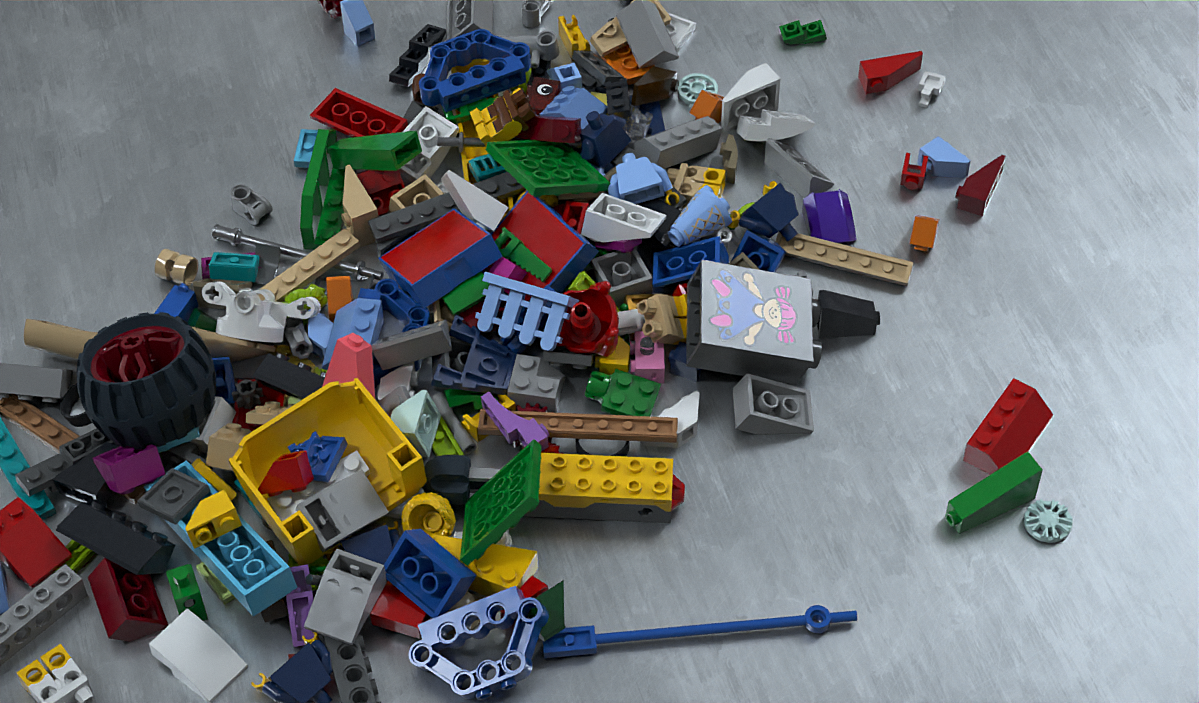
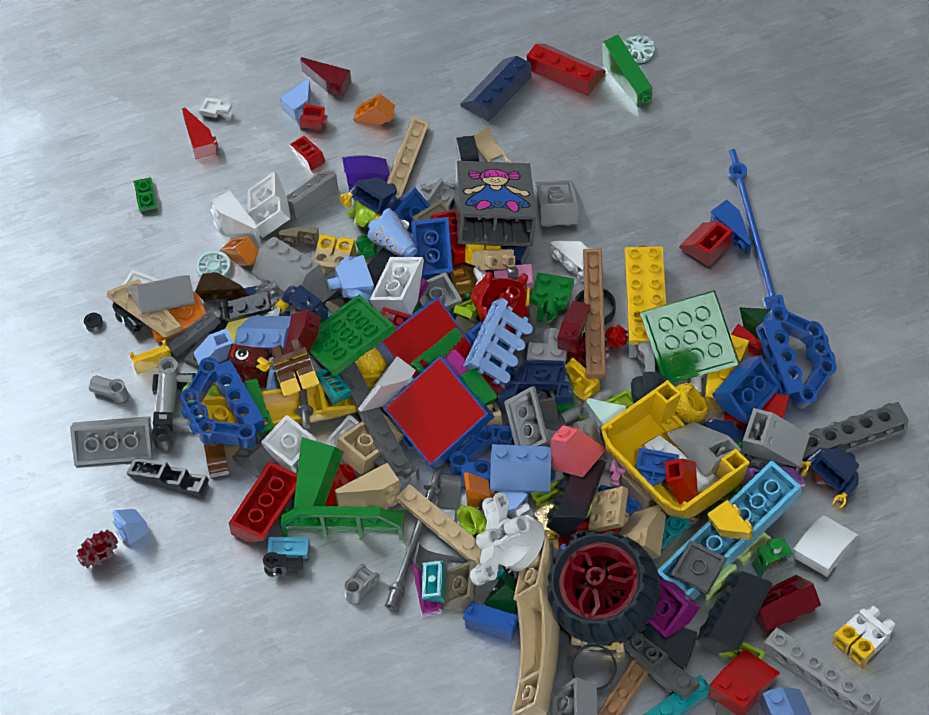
camera: 90 degrees left, 5 degrees up
tan wheel [155,249,198,286] -> none
yellow tile [191,458,237,501] -> none
medium lavender slope [481,392,549,451] -> none
none -> black connector [263,552,303,577]
none -> red slope [290,135,325,170]
none -> dark blue slope [460,56,531,122]
none -> tan piece [474,127,512,163]
none -> dark red slope [557,301,591,353]
none -> red slope [679,221,733,267]
none -> yellowish green tile [704,564,737,600]
none -> blue slope [710,200,751,256]

